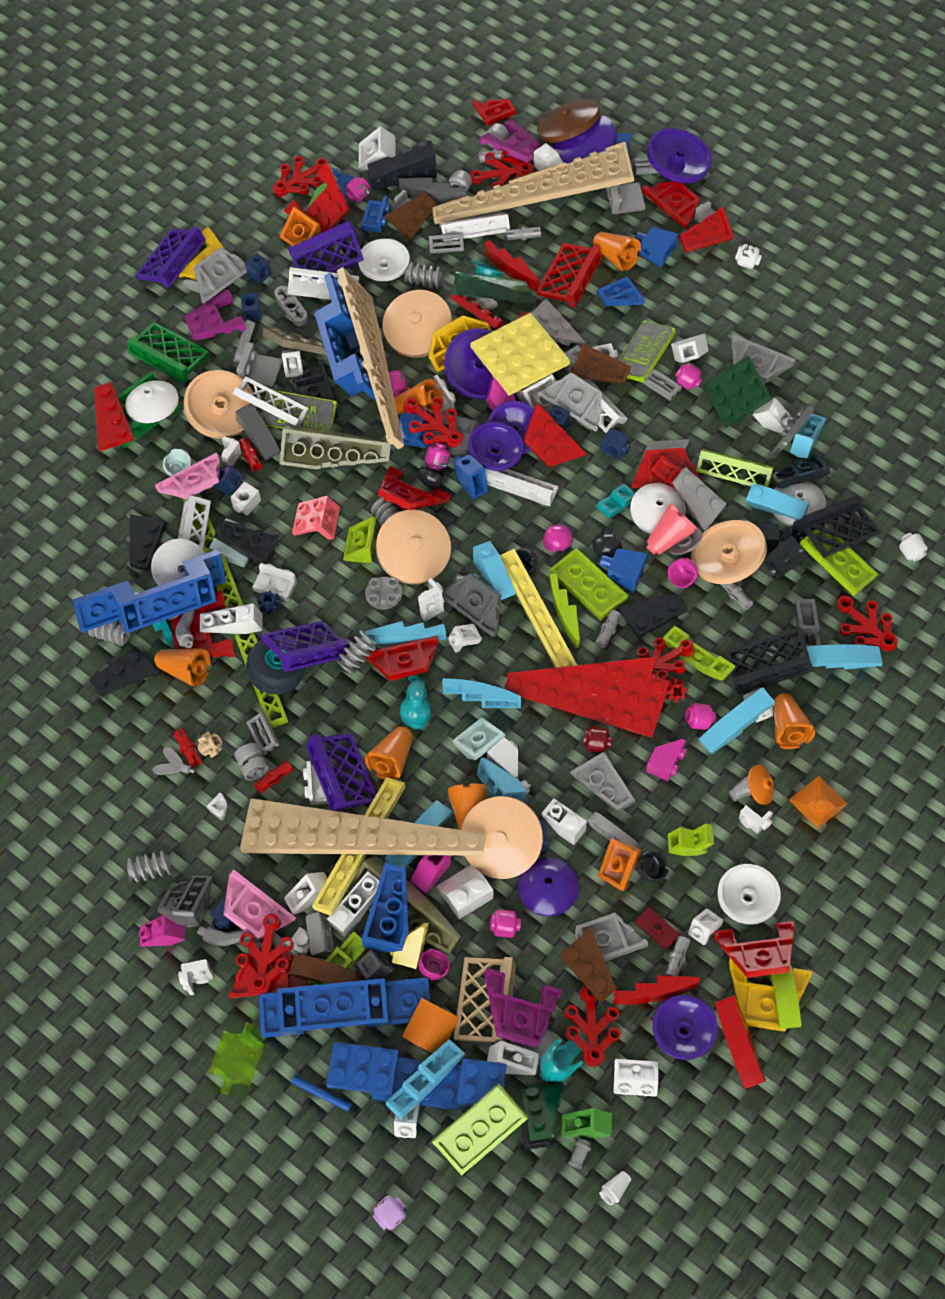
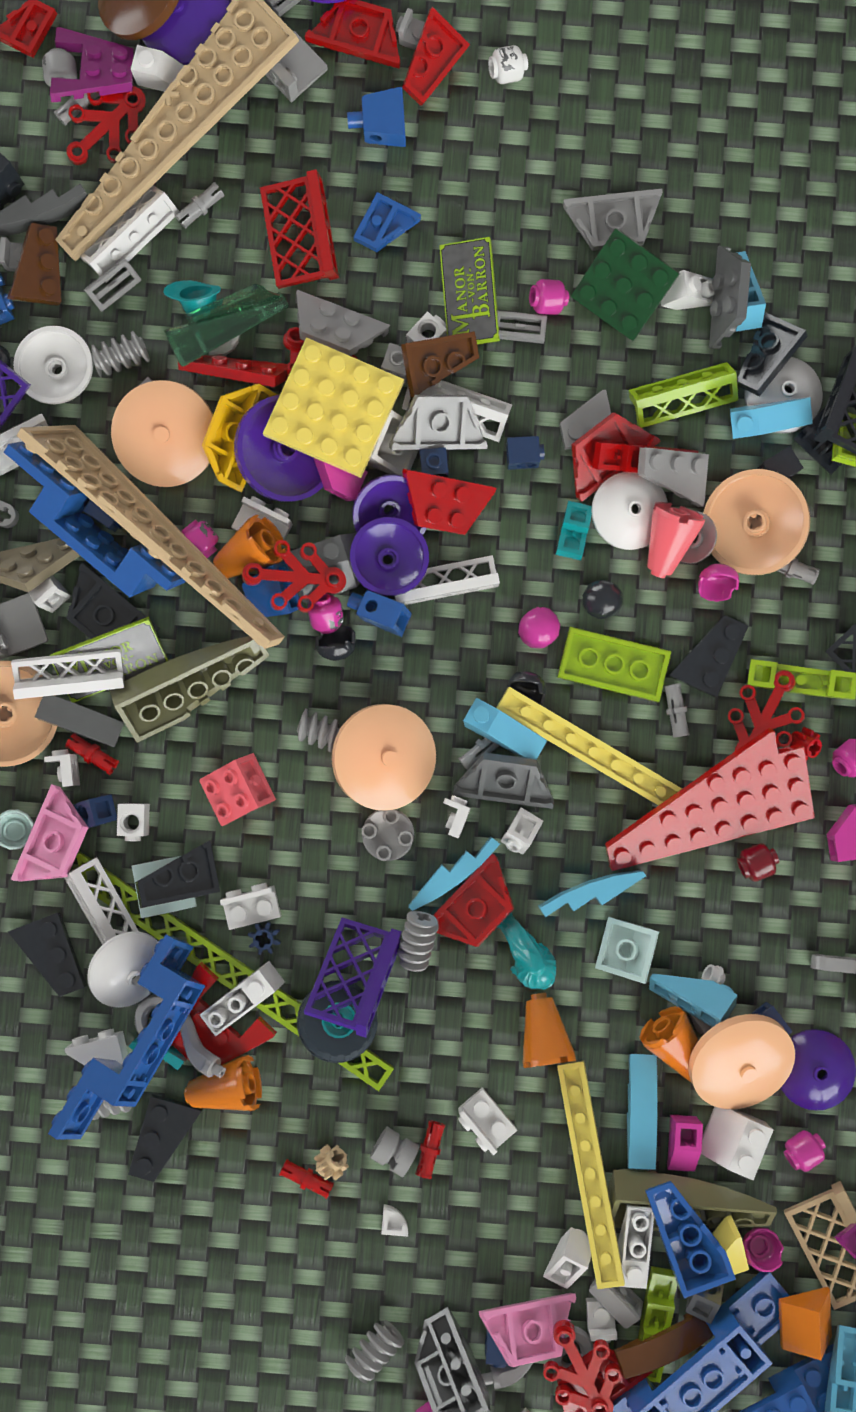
camera: 40 degrees left, 25 degrees up
light grey piece [152,747,195,775] -> none
tan wing [240,798,485,856] -> none
light grey tile [246,712,280,755] -> none
dark purple fence [306,734,376,812] -> none
lime slope [343,517,378,564] -> none
red wing [378,466,451,510] -> none
light grey head [448,170,472,192] -> none
red slope [484,240,539,292] -> none
white slope [487,737,518,779] -> none
white slope [542,799,587,845] -> none
lime slope [549,573,580,648] -> none
light grey wing [570,752,635,812] -> none
orange cone [593,232,641,271] -> none
blue torso [600,549,647,592] -> none
white slope [671,334,709,363] -> none
black hinge [763,536,808,580] -> none

